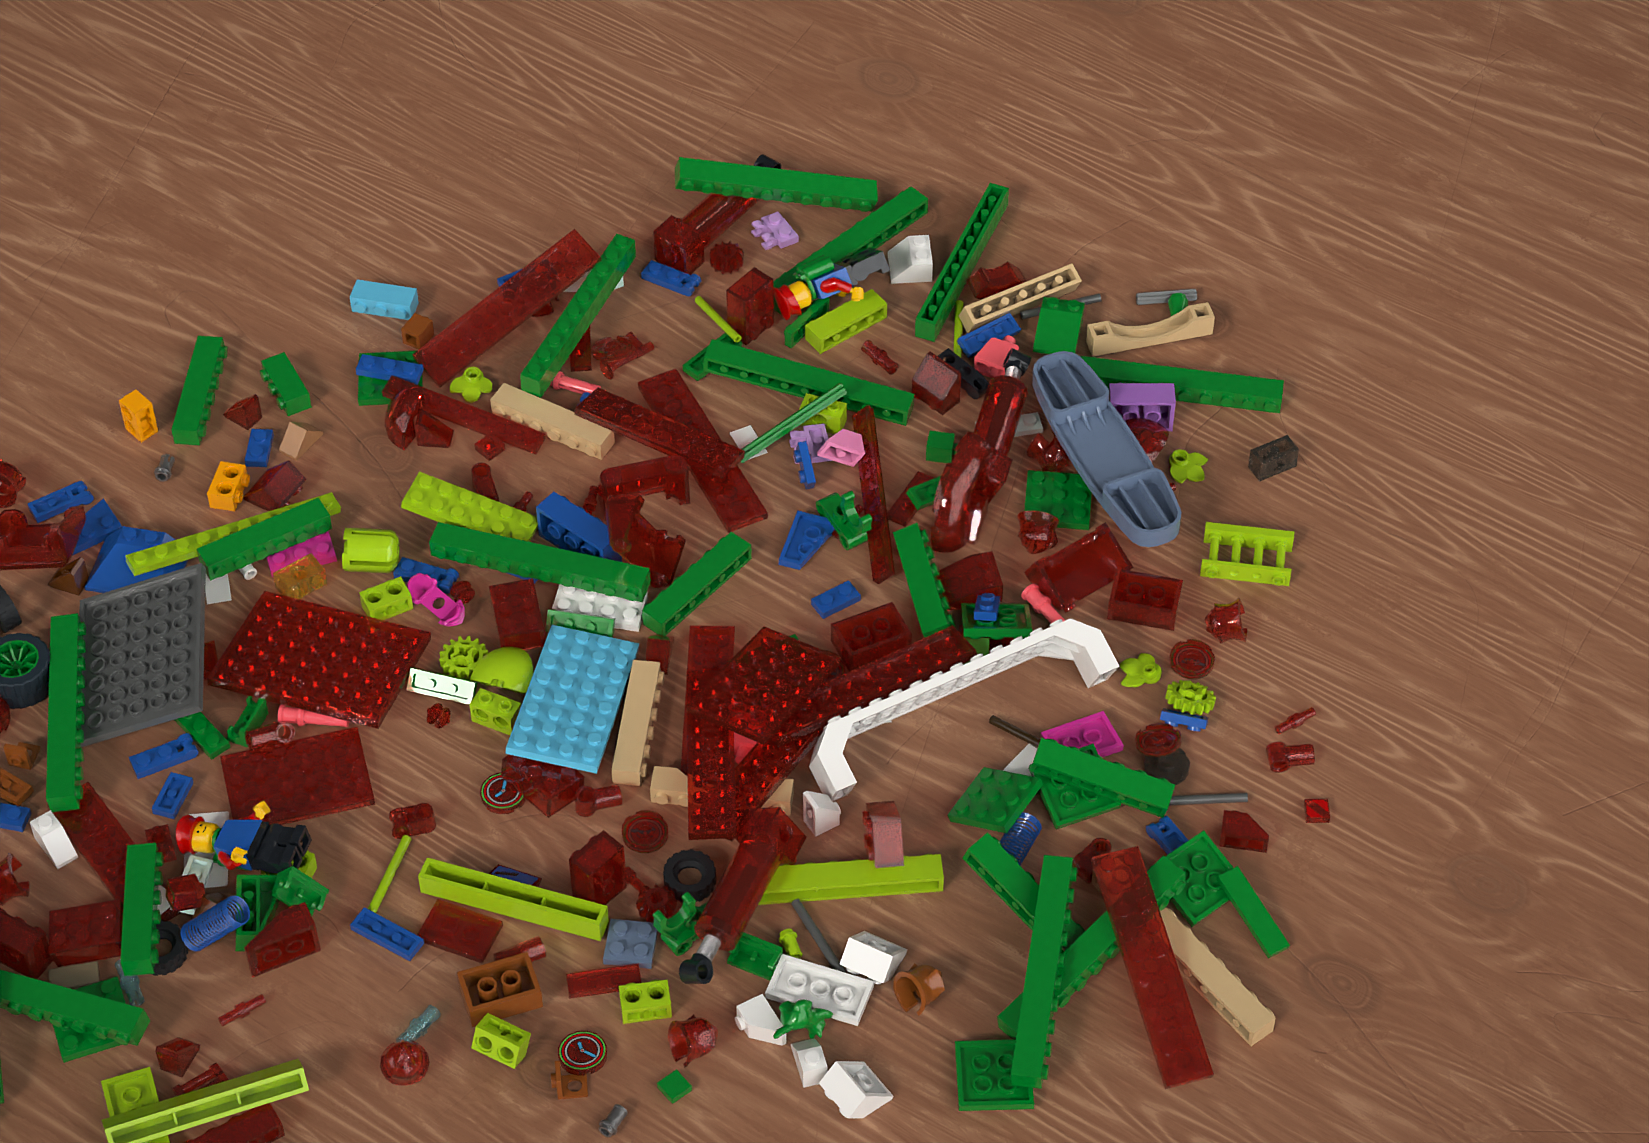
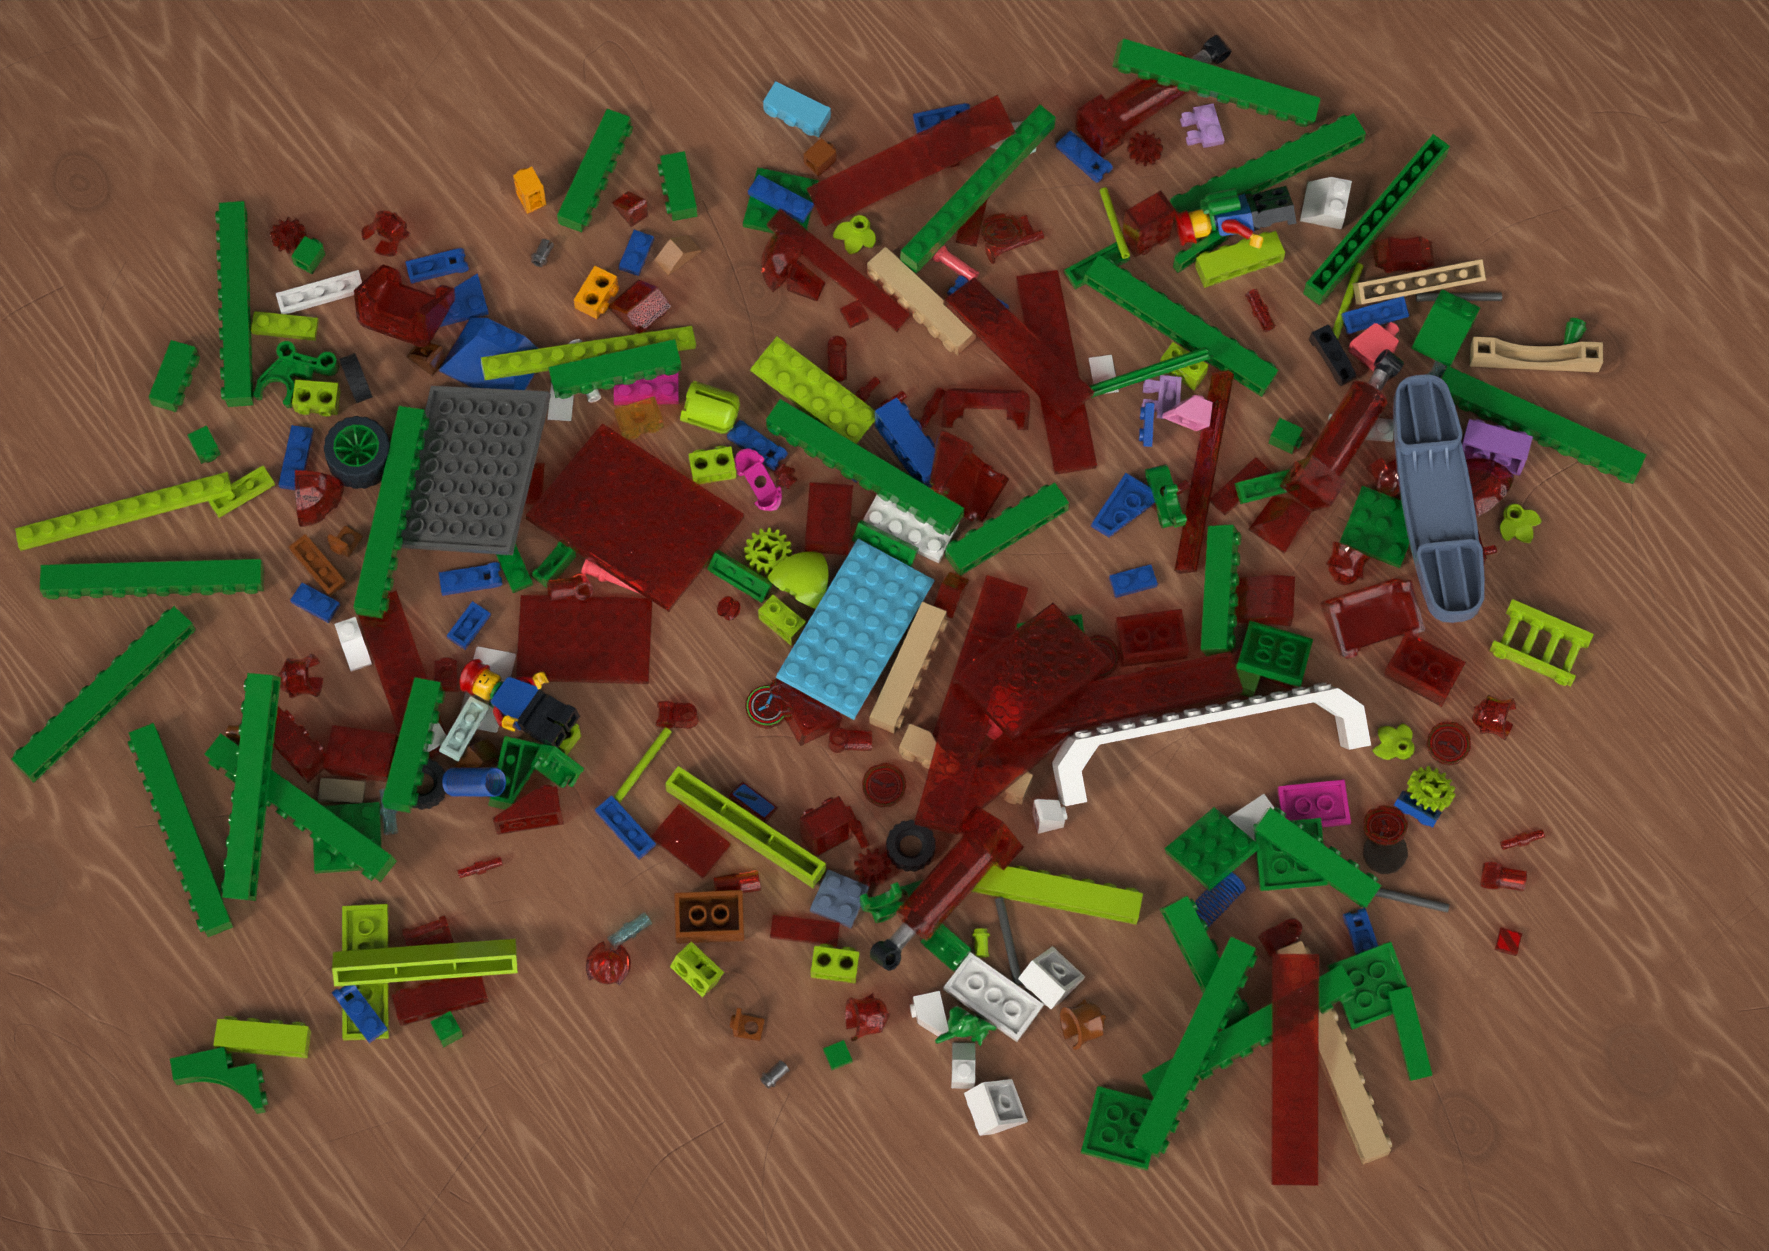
camera: 15 degrees right, 20 degrees up
clear red slope [155,1037,200,1078] -> none
clear red brick [166,874,205,913] -> none
tile [558,1031,607,1076] -> none
clear red brick [862,801,904,868] -> none
clear red slope [912,351,961,415] -> none
clear red brick [931,431,993,553] -> none
blue plate [974,593,1000,621] -> none
dark brown bar [989,715,1041,748] -> none
coral pin [1021,584,1066,624] -> none
dark grey axle [1136,289,1197,305] -> none
clear red slope [1219,810,1269,853] -> none
clear smoke brick [1248,435,1299,481] -> none

